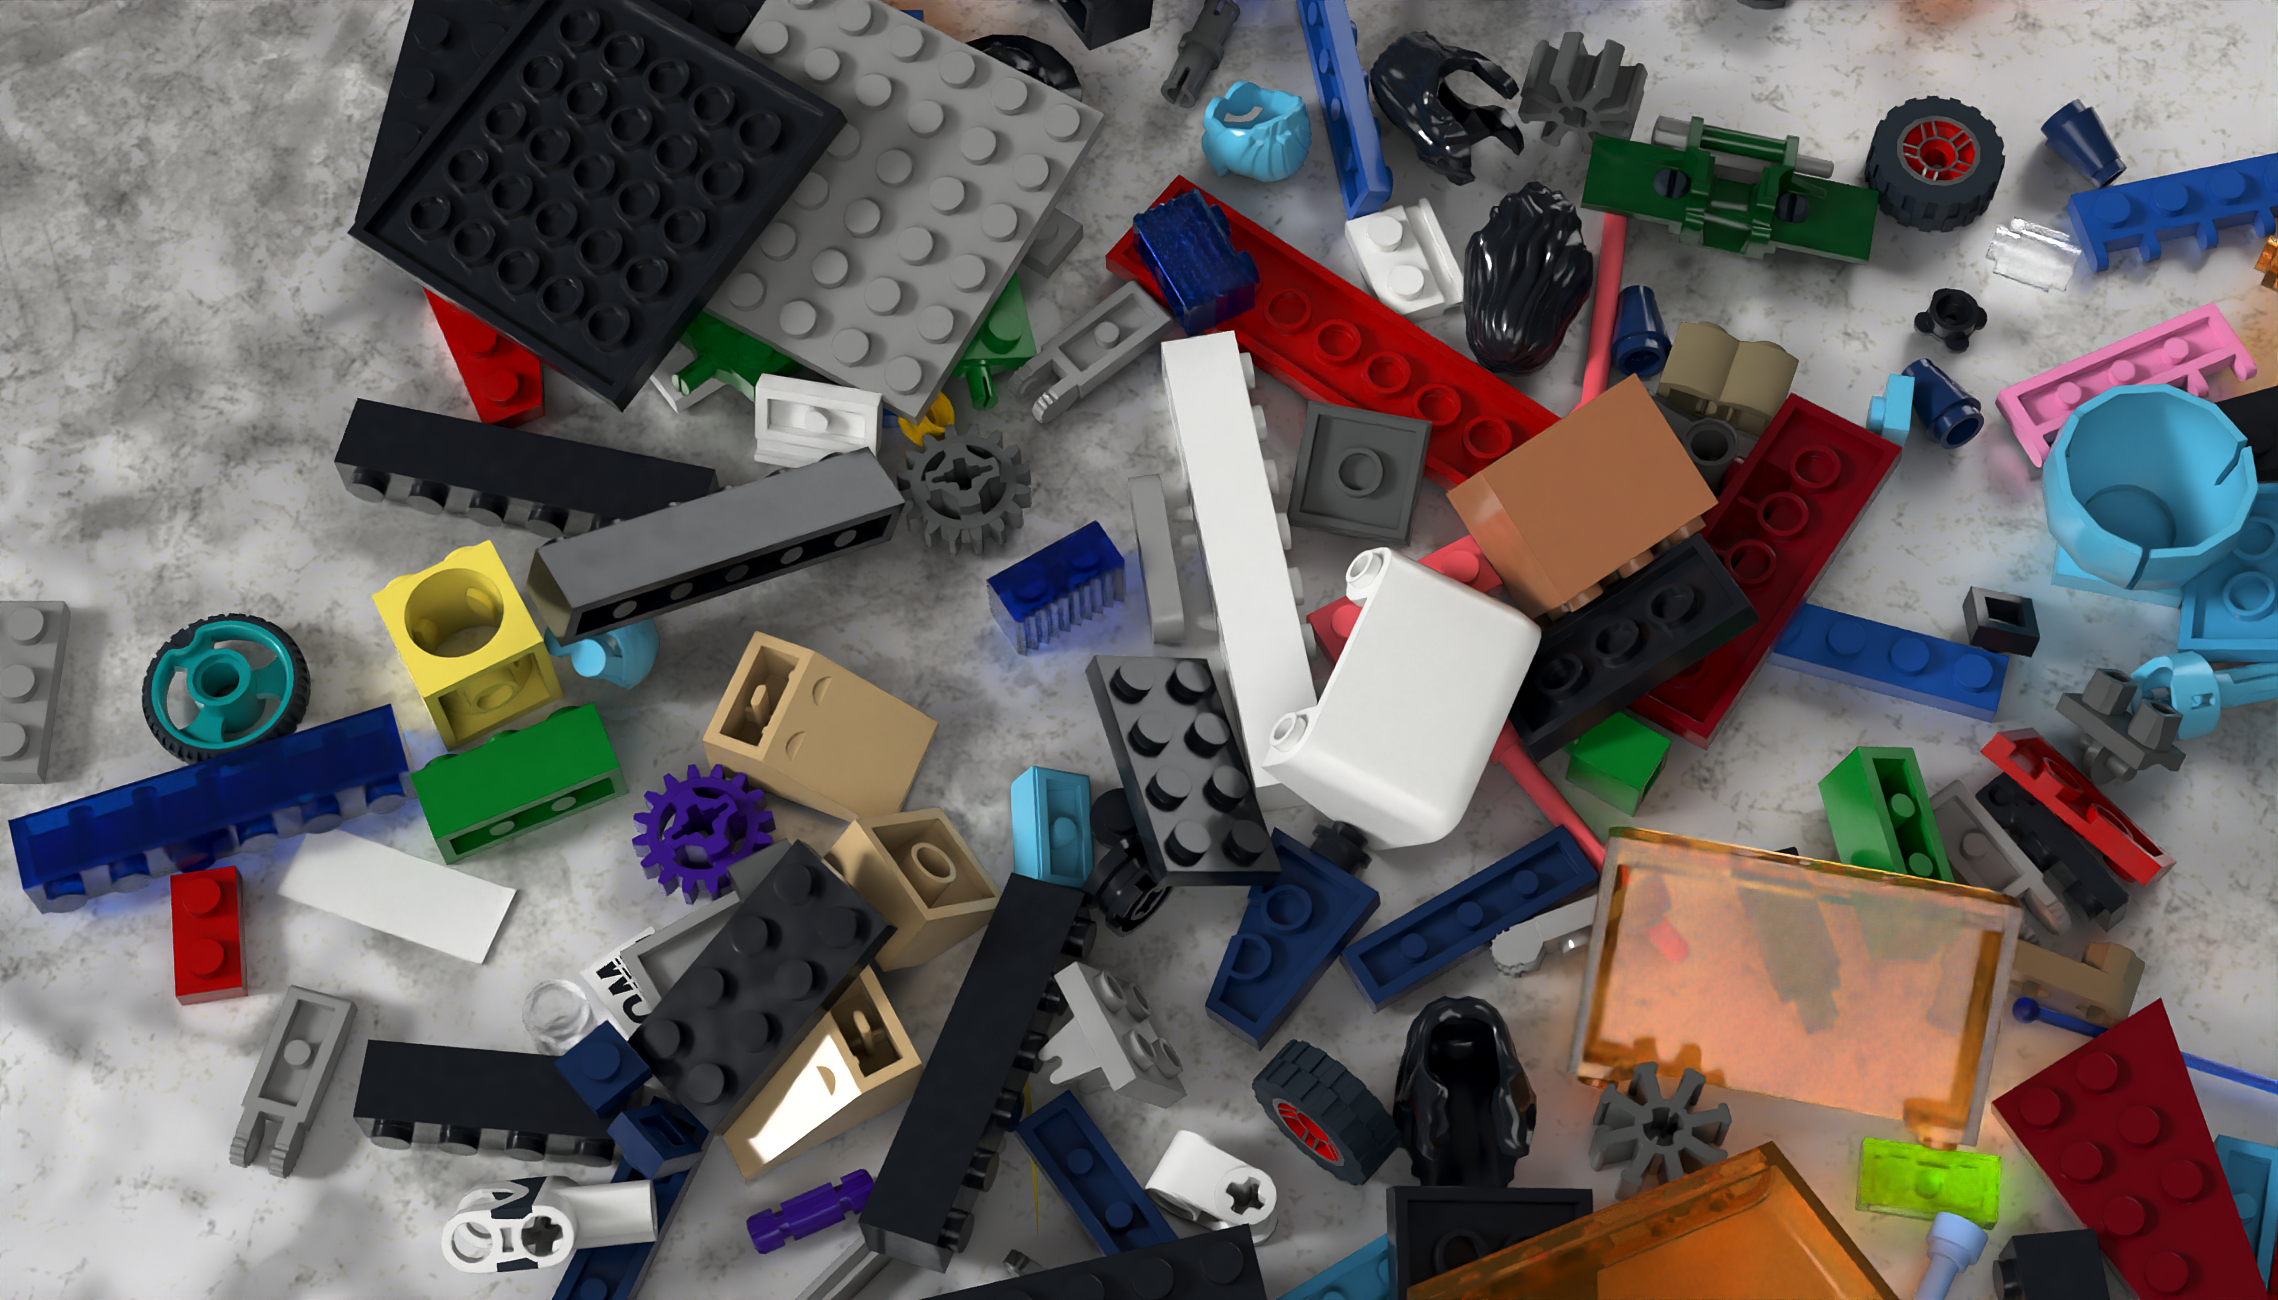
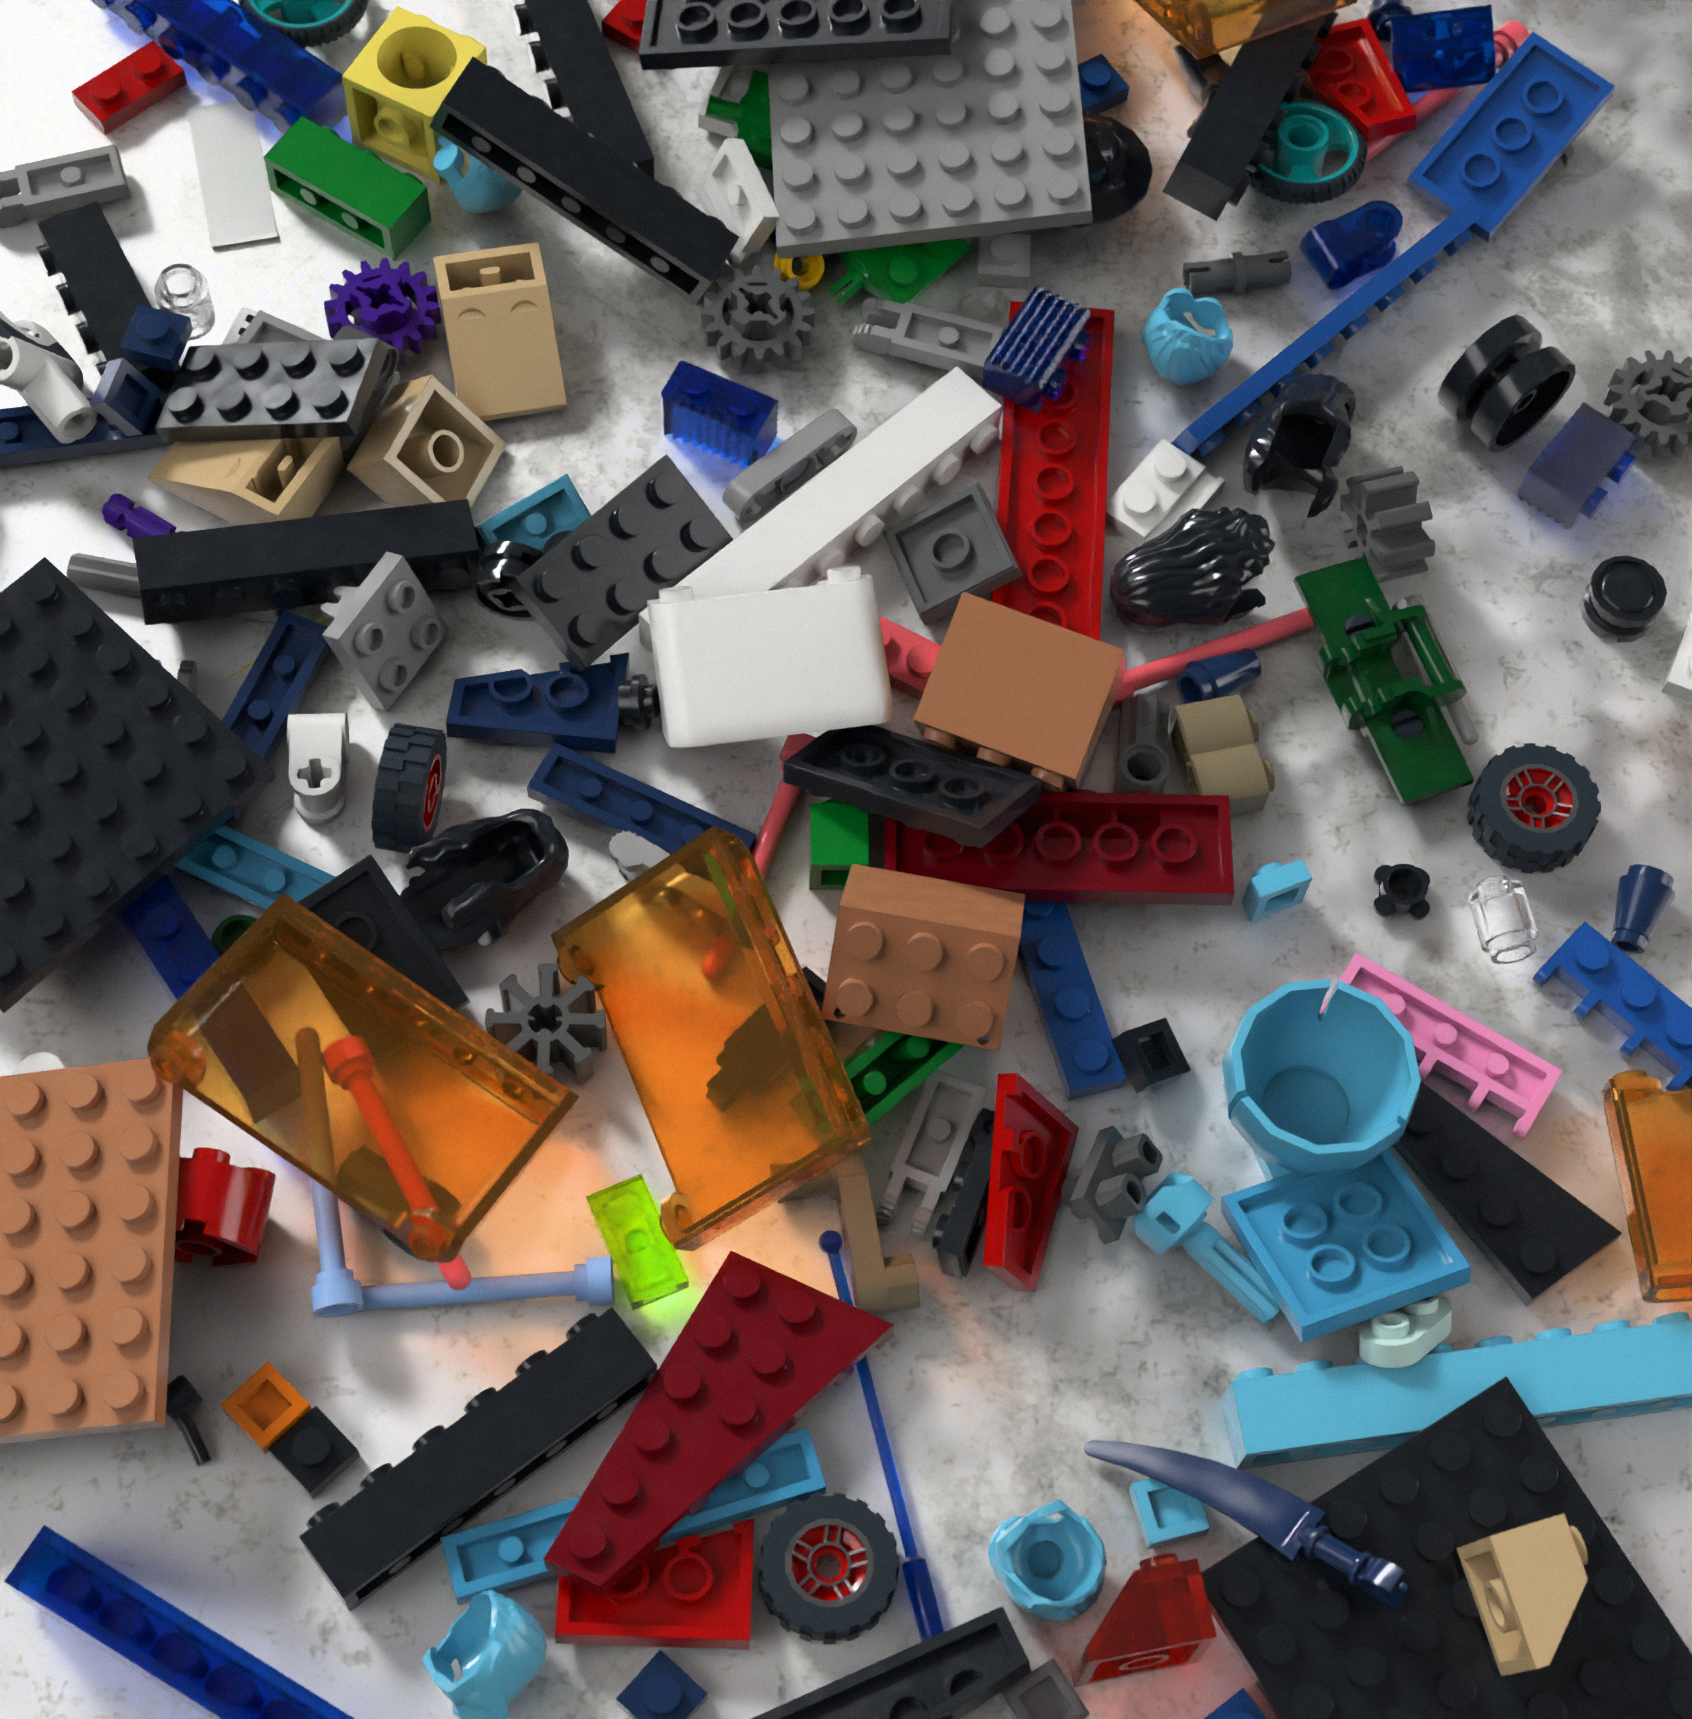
camera: 50 degrees right, 0 degrees up
dark blue cone [1901,358,1984,449] -> none
none -> nougat container [820,864,1025,1051]

